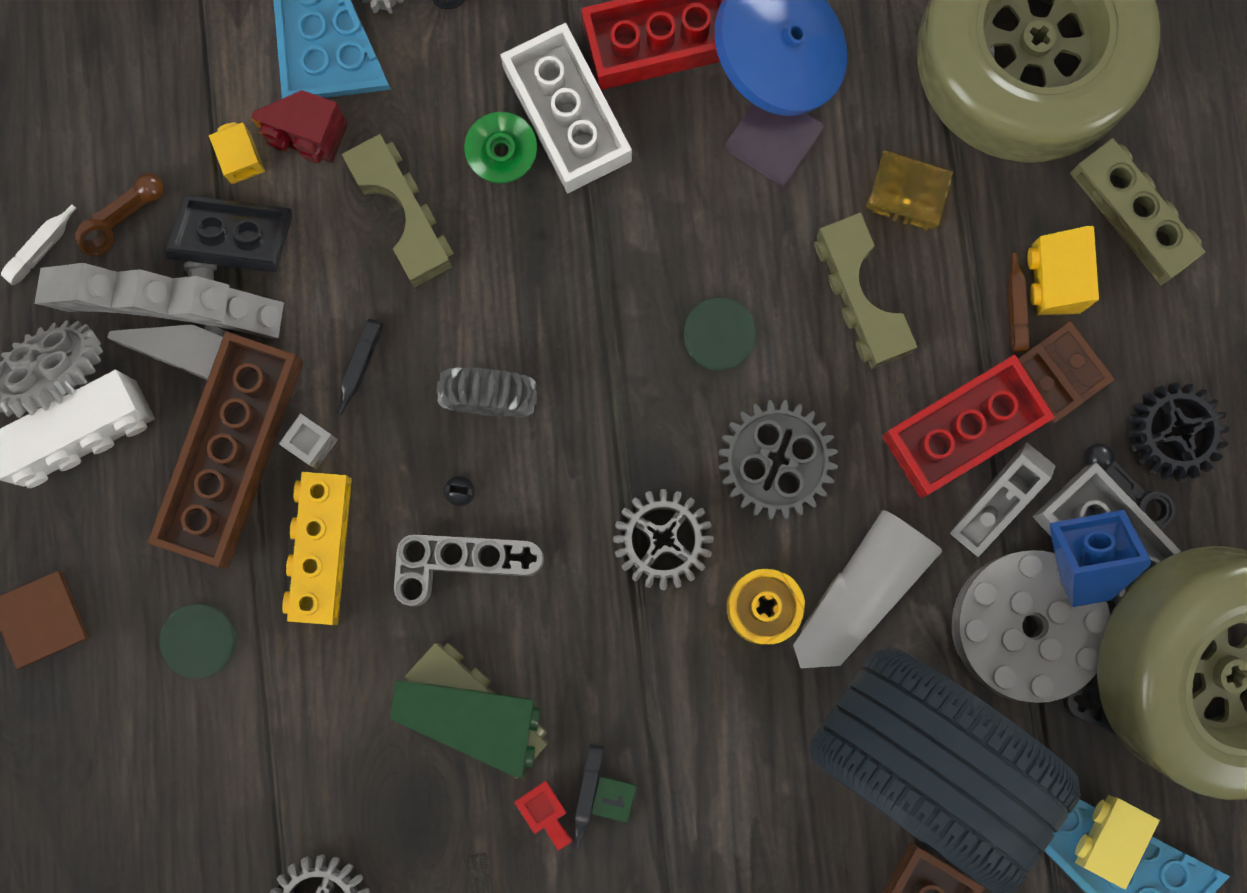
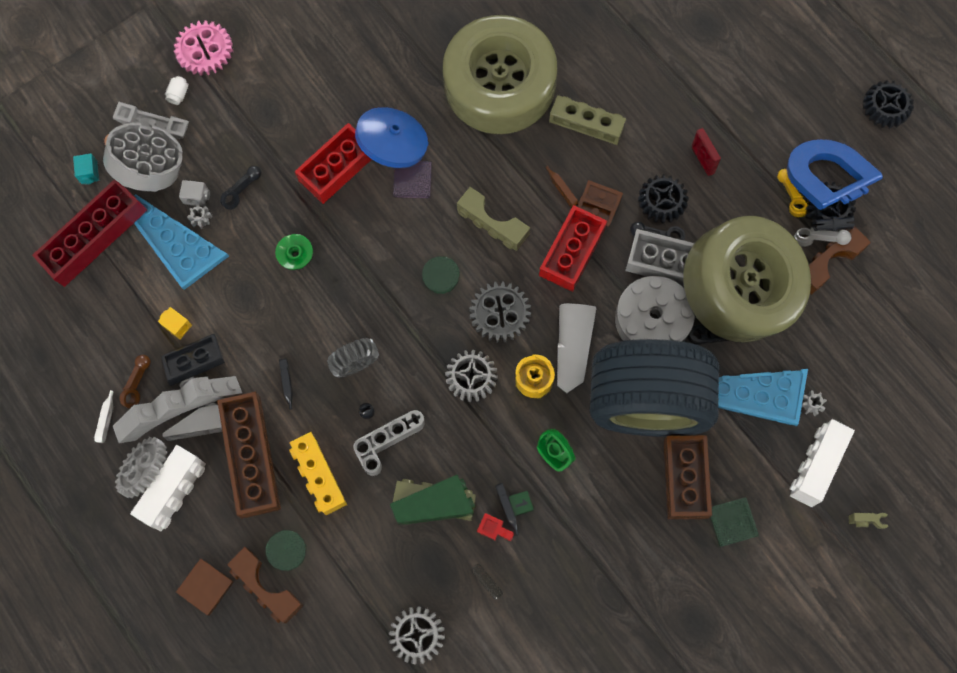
camera: 30 degrees left, 10 degrees down
dark red slope [251,90,348,164] -> none
light grey brick [279,413,338,469] -> none
olive arch [341,134,454,288] -> none
white brick [500,23,632,194] -> none
clear yellow hinge [866,150,953,231] -> none
light grey slope [950,442,1055,557] -> none
yellow slope [1027,226,1099,316] -> none
blue slope [1050,510,1151,607] -> none
light yellow brick [1075,795,1160,890] -> none
none -> reddish brown arch [227,547,304,623]
none -> green piece [536,429,576,472]

